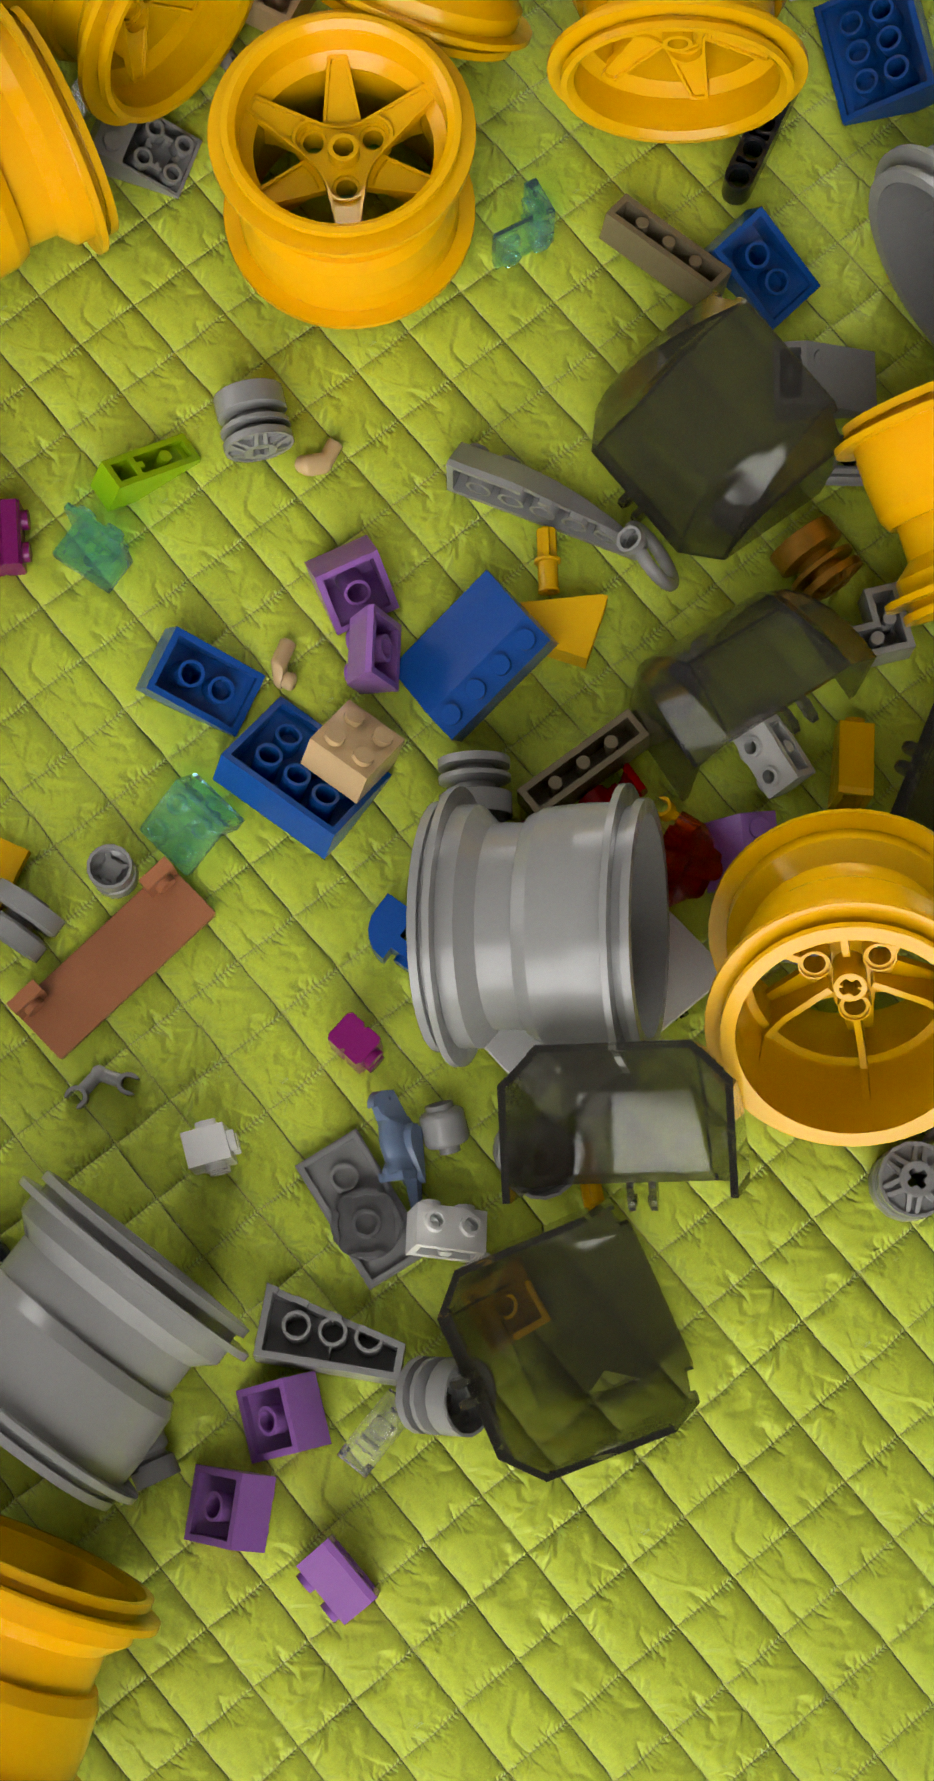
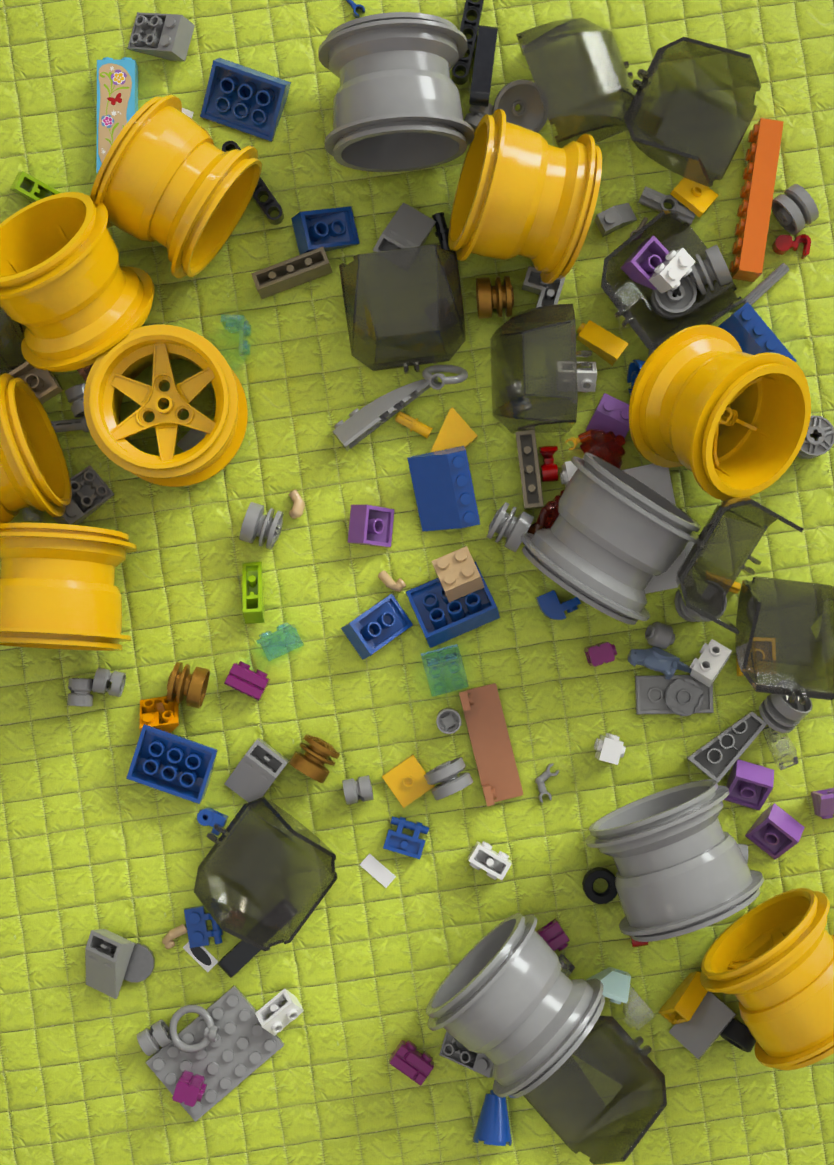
camera: 60 degrees left, 10 degrees up
medium lavender slope [344,604,402,694] -> none

